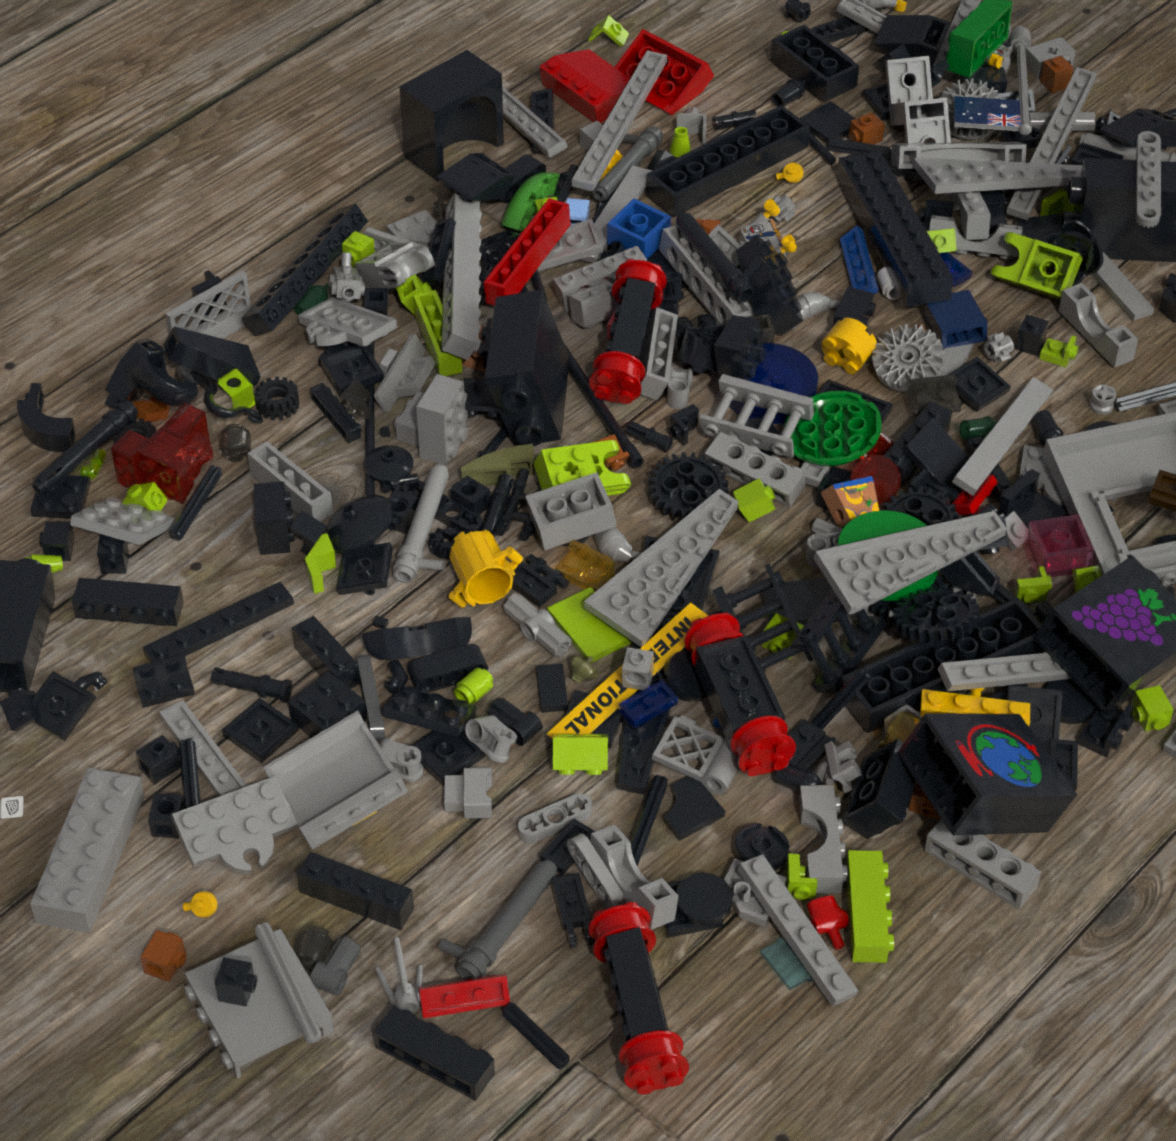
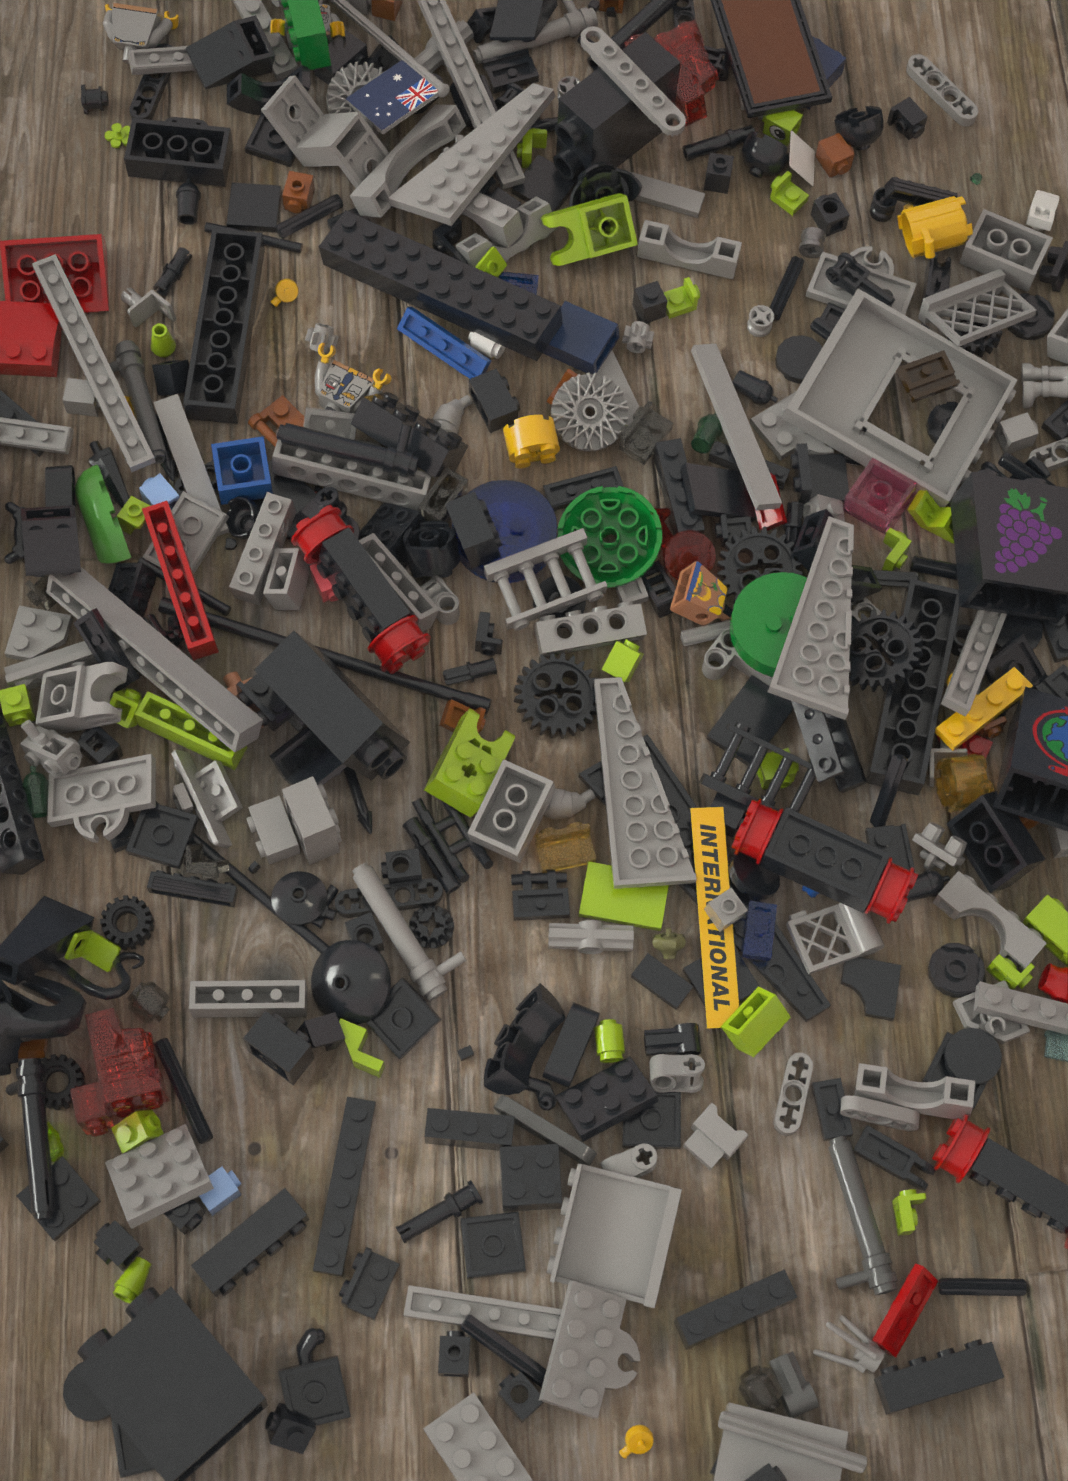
camera: 50 degrees left, 20 degrees up
yellow container [449,530,523,608] -> none
olive slope [461,444,535,486] -> none
black axle [630,775,668,866] -> none
black tile [943,357,1011,412] -> none
none -> light blue brick [199,1166,241,1216]
none -> lime bracket [892,1189,927,1236]

